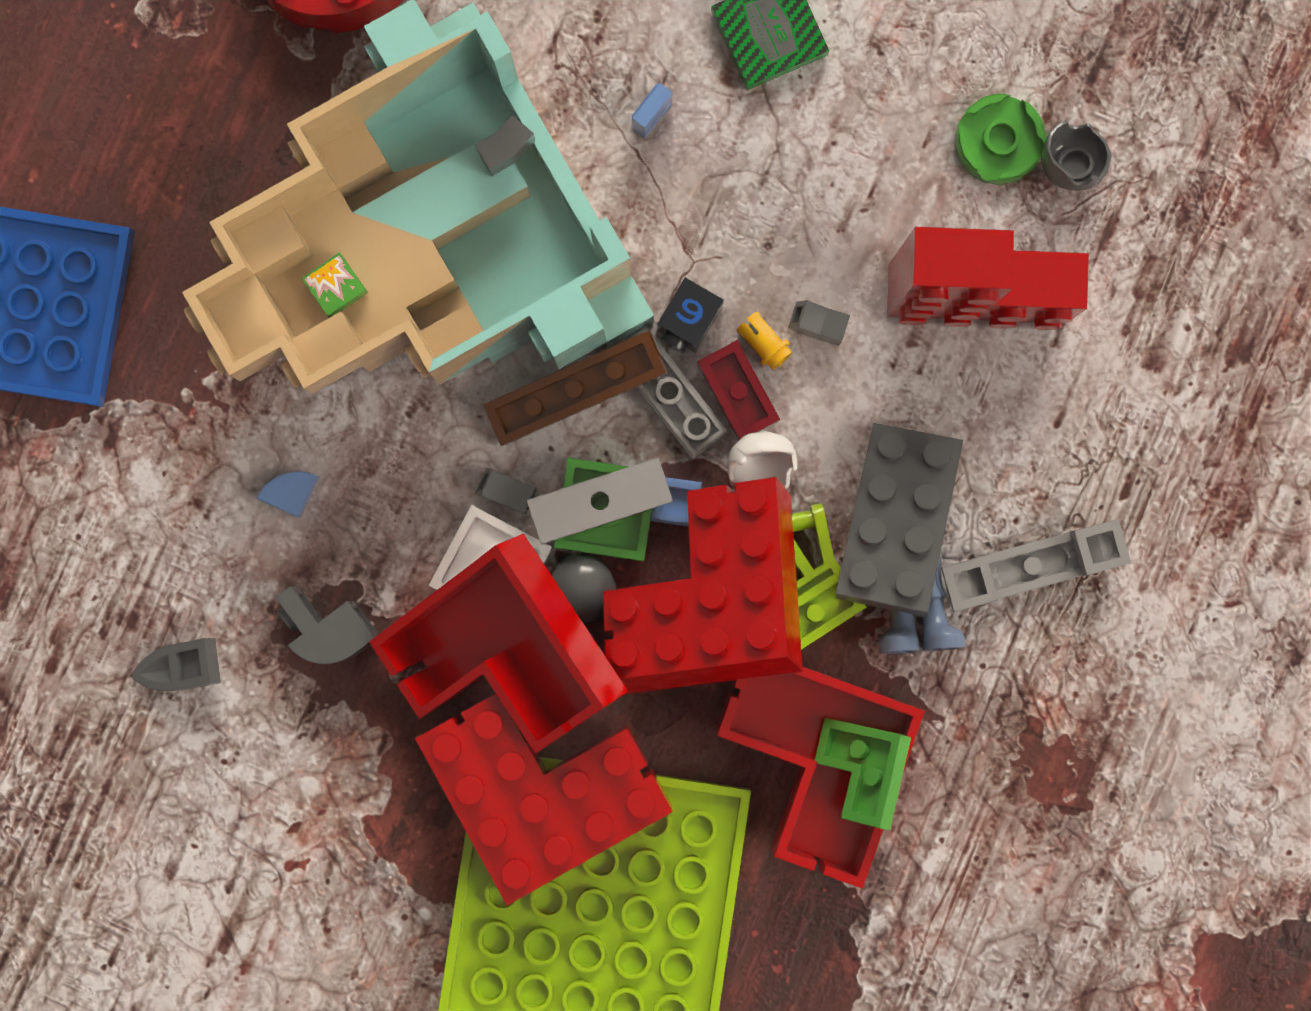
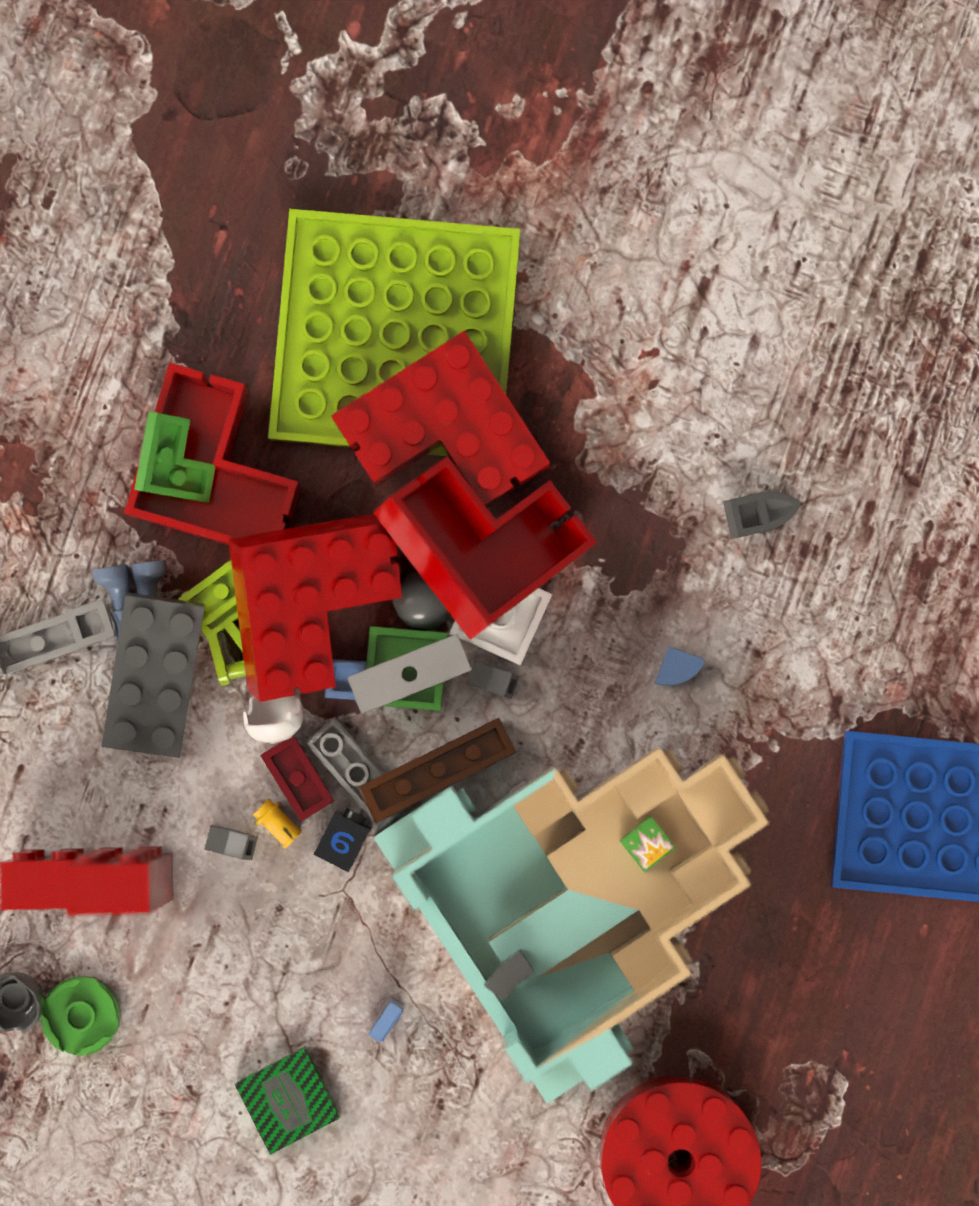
camera: 175 degrees right, 0 degrees up
dark grey brick [275,586,379,664] -> none

